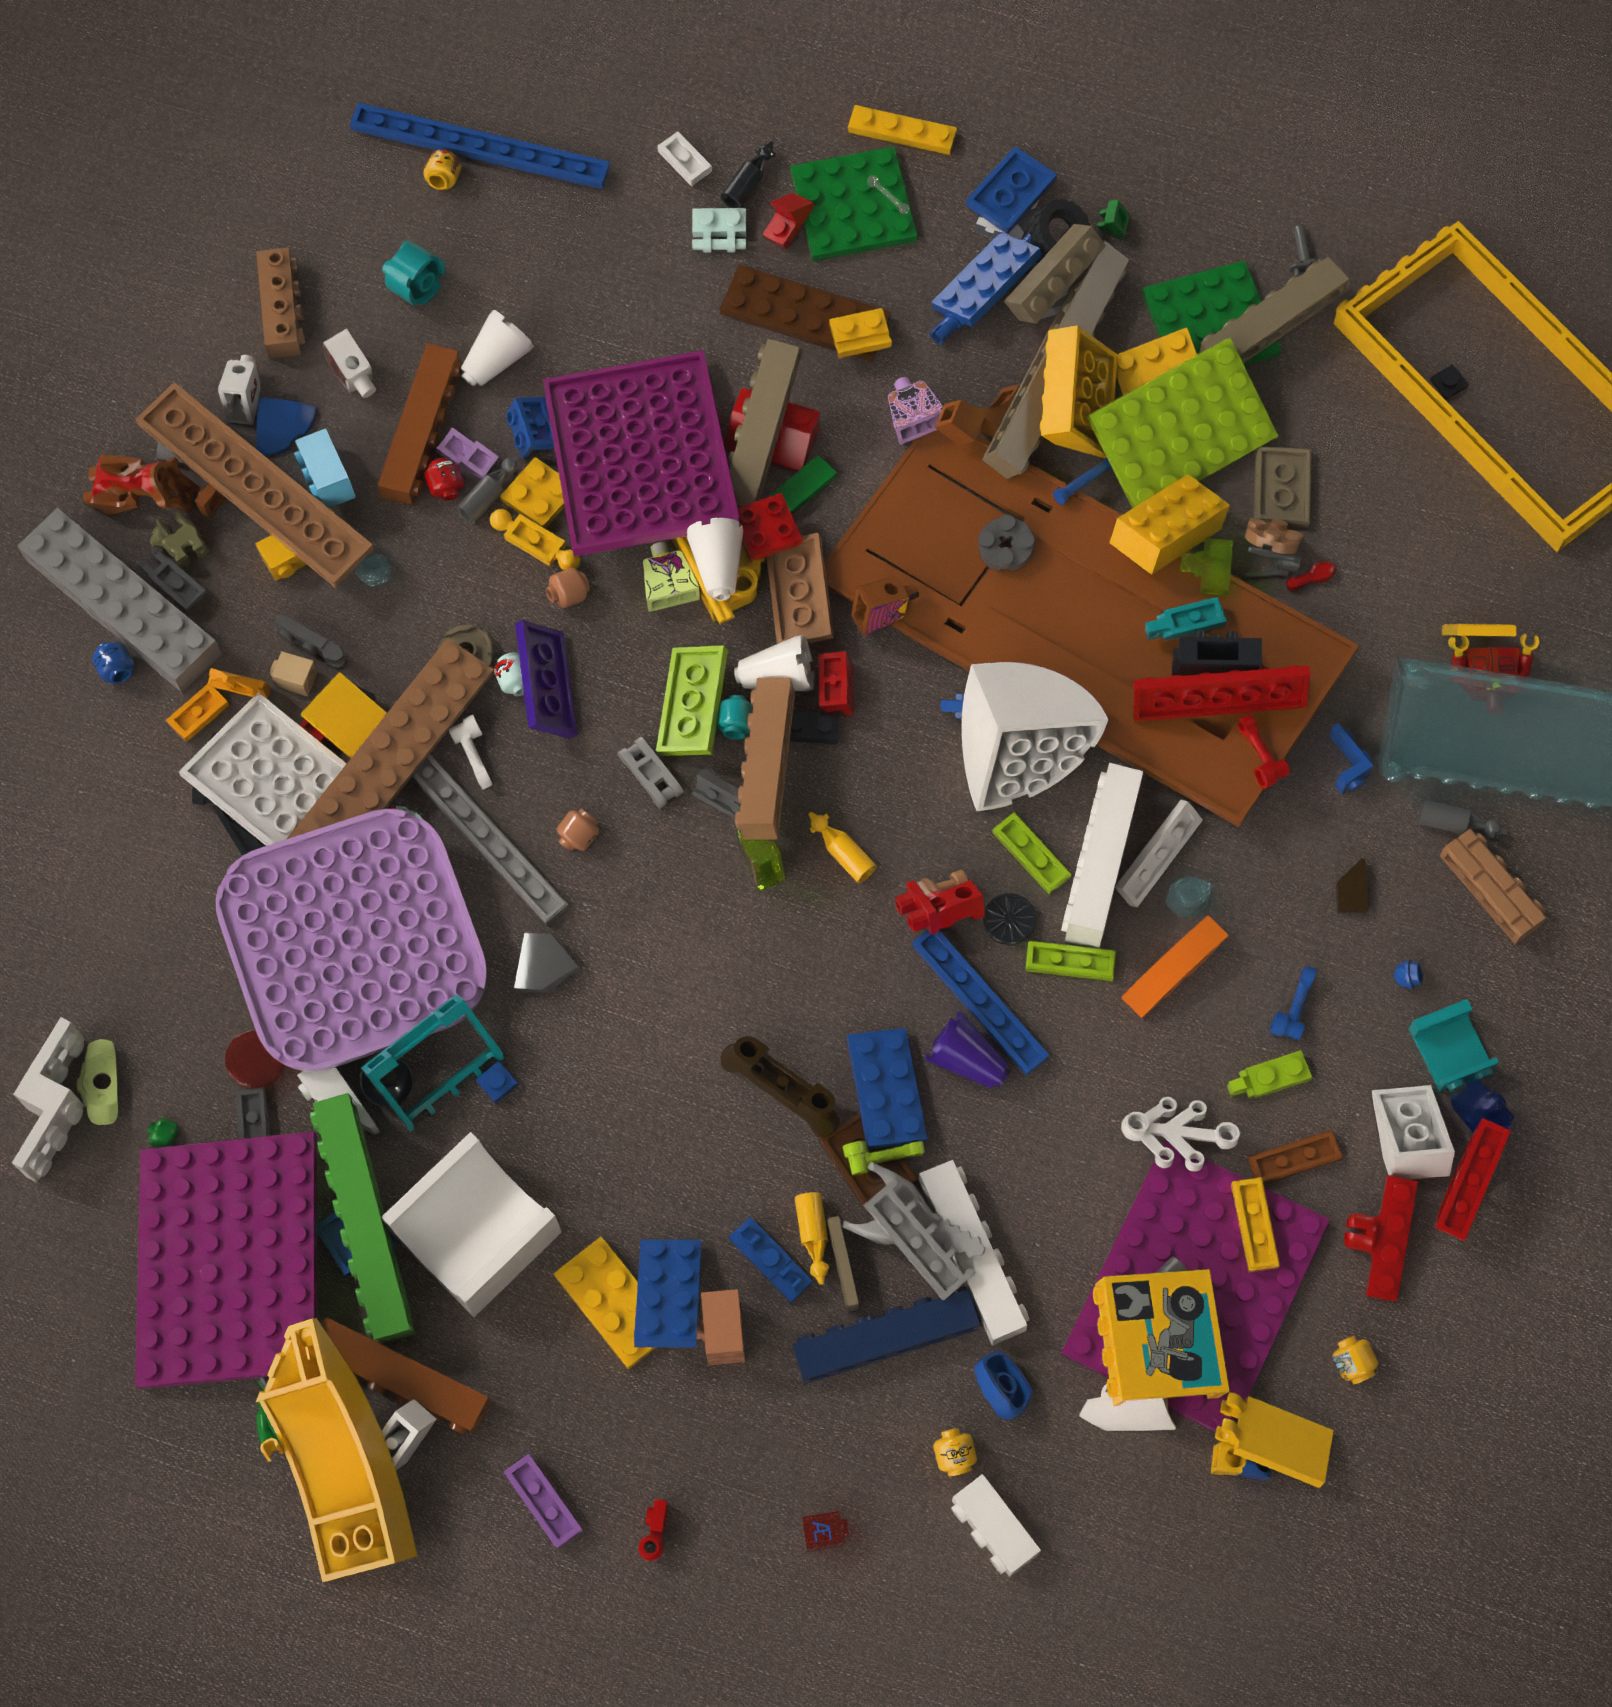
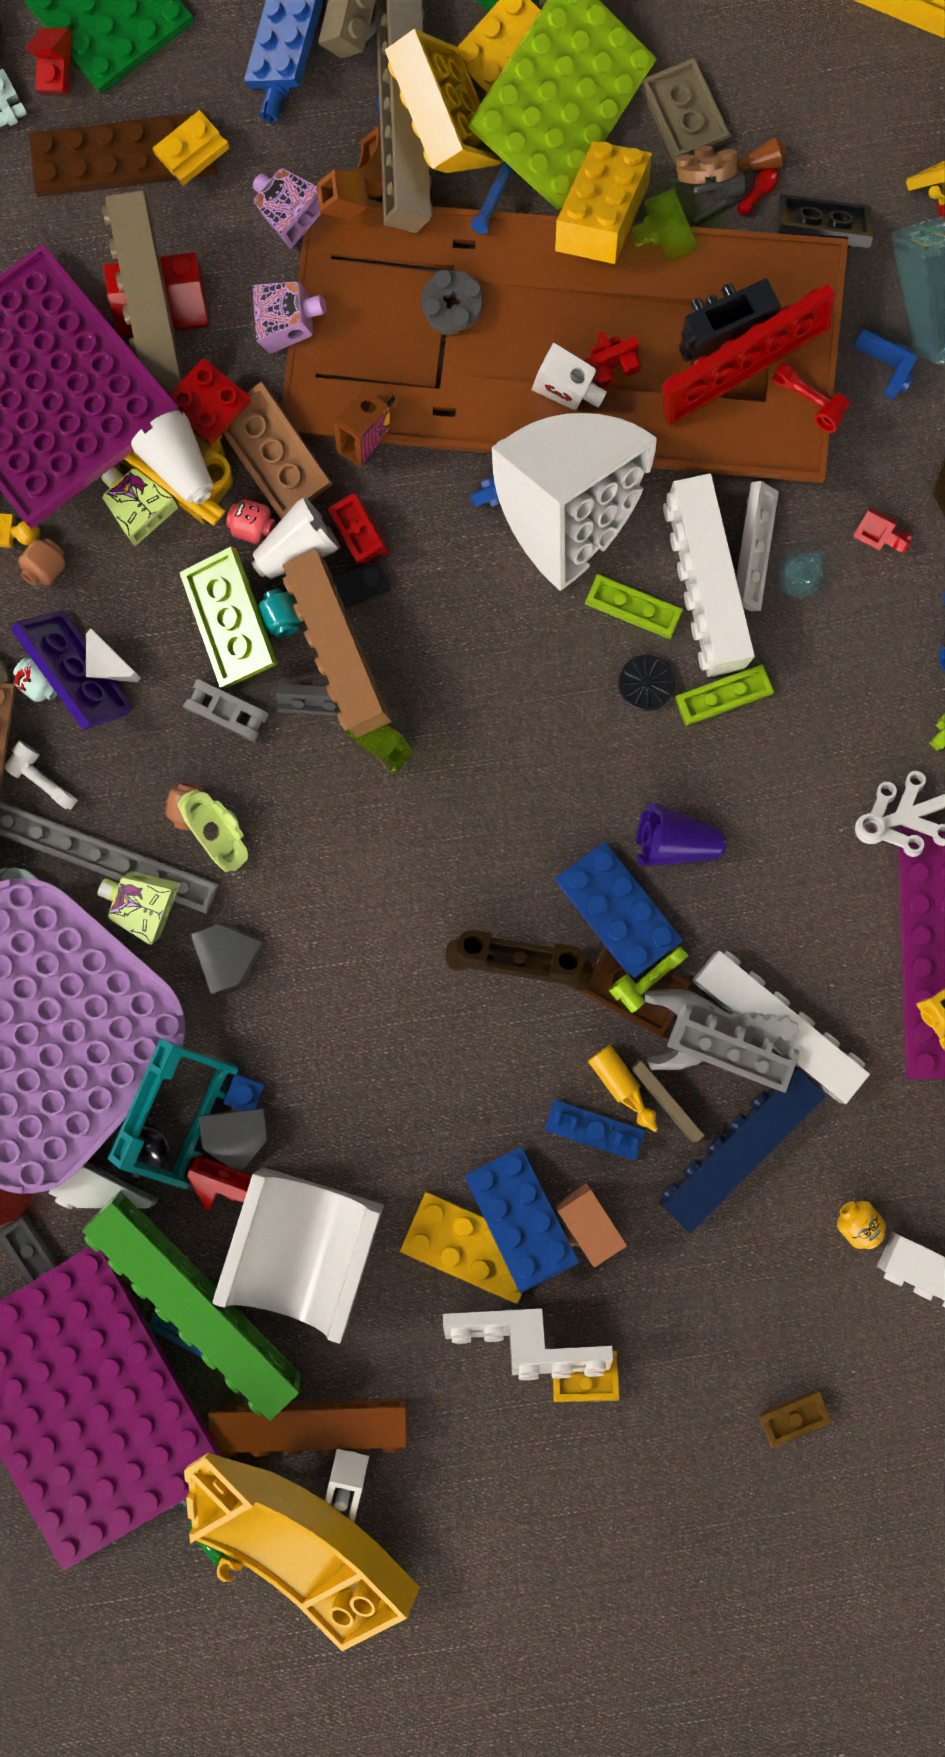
camera: 30 degrees left, 15 degrees up
medium lavender plate [504,1454,583,1550] -> none
red plate [638,1499,669,1562] -> none
green tile [767,455,837,515] -> none
clear red brick [802,1511,849,1553] -> none
yellow wheel [808,812,877,884] -> none
red hips [895,869,985,935] -> none
blue plate [912,930,1049,1076] -> none
blue piece [974,1350,1033,1420] -> none
orange slope [1121,915,1229,1019] -> none
teal hinge [1144,597,1227,640] -> none
none -> white slope [86,629,141,683]
none -> yellowish green torso [98,872,180,945]
none -> yellowish green piece [178,789,248,872]
none -> red slope [187,1155,252,1213]
none -> dark grey slope [199,1107,267,1172]
none -> coral head [226,499,275,544]
none -> lavender torso [252,282,327,354]
none -> white bracket [443,1309,613,1380]
none -> white torso [531,342,607,410]
none -> yellow plate [553,1351,619,1402]
none -> red hips [583,332,641,388]
none -> dark orange cone [737,136,787,172]
none -> pearl gold plate [758,1389,832,1448]
none -> black plate [778,194,873,249]
none -> plate [853,506,913,553]

